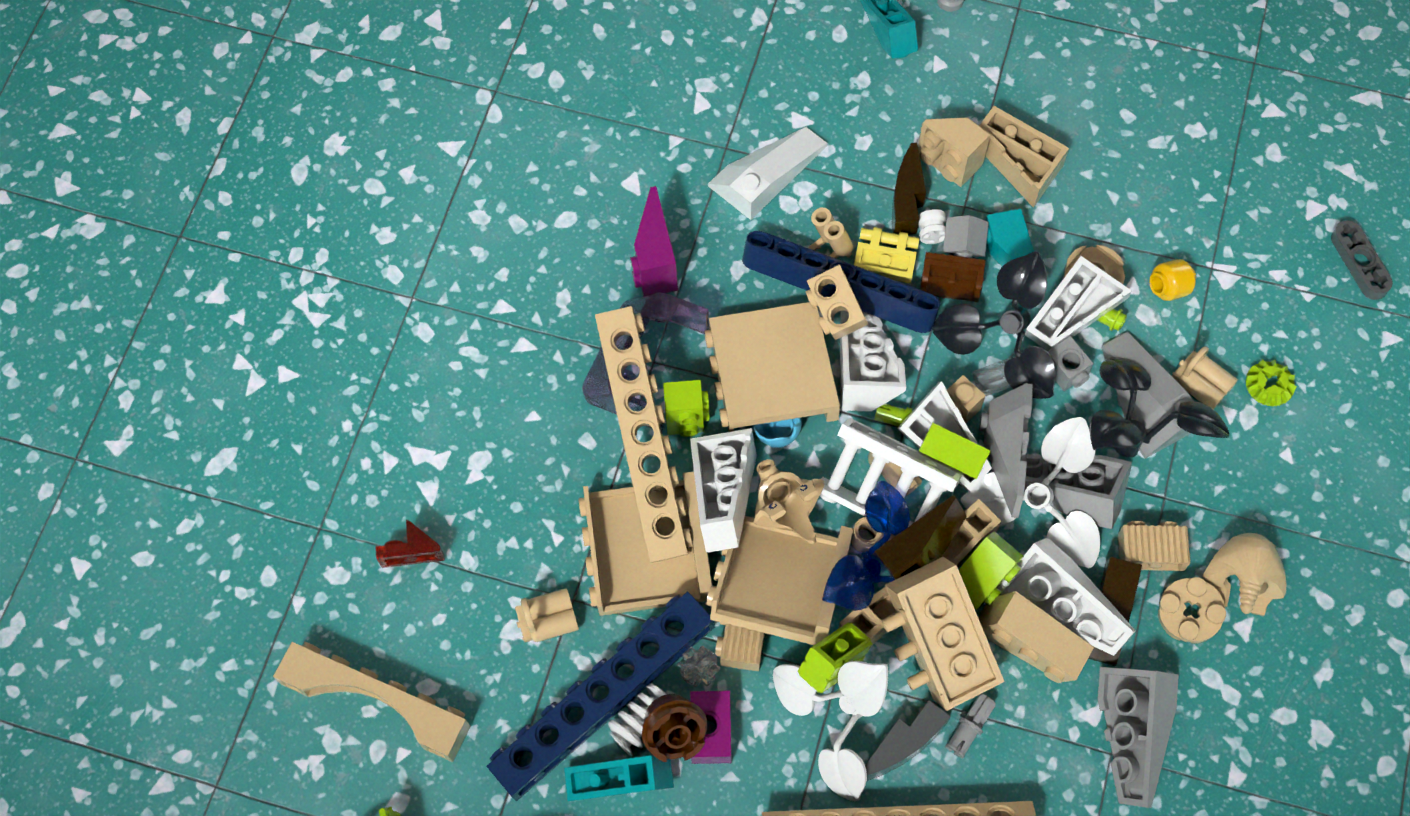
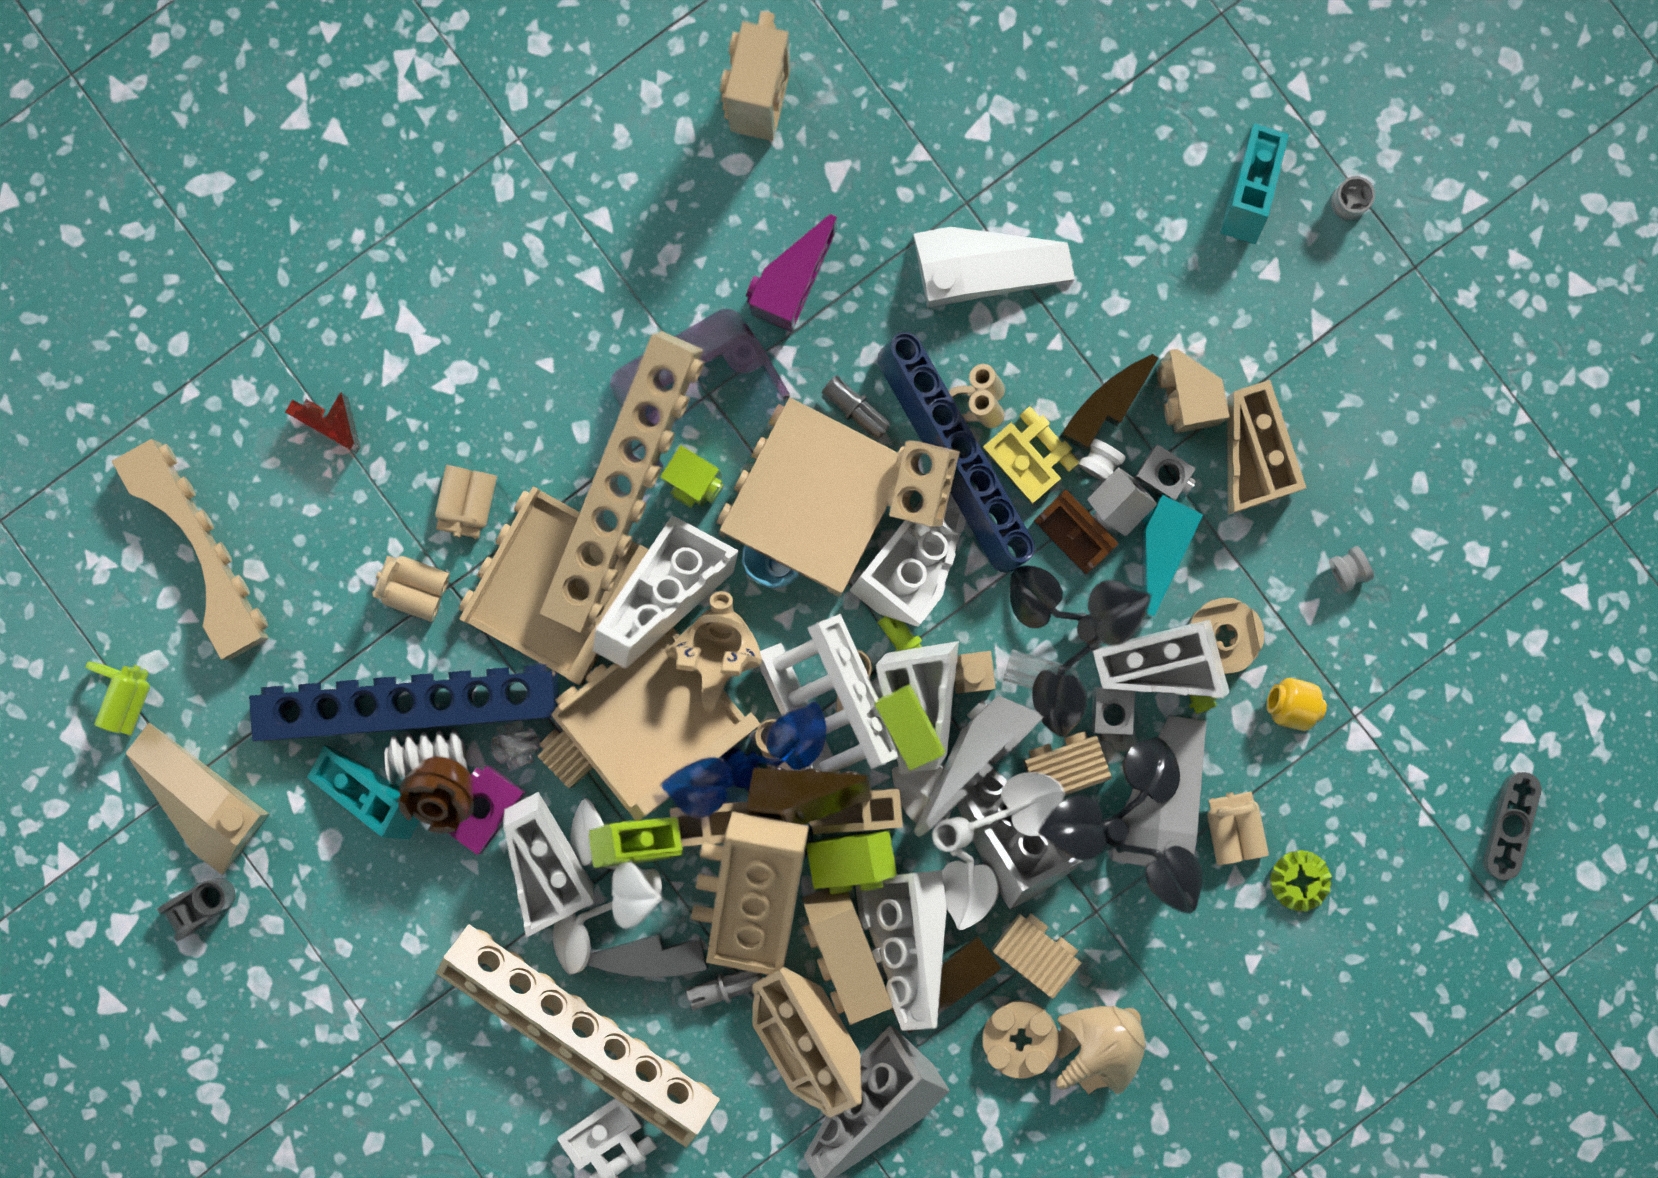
camera: 35 degrees right, 20 degrees up
none -> tan piece [435,465,497,539]
none -> white wedge [504,792,594,937]
none -> tan piece [719,11,791,141]
none -> tan wedge [752,968,861,1118]
none -> dark grey axle [821,375,890,439]
none -> tan brick [1023,731,1112,796]
none -> light grey brick [1134,444,1196,501]
none -> light grey wheel [1329,546,1374,593]

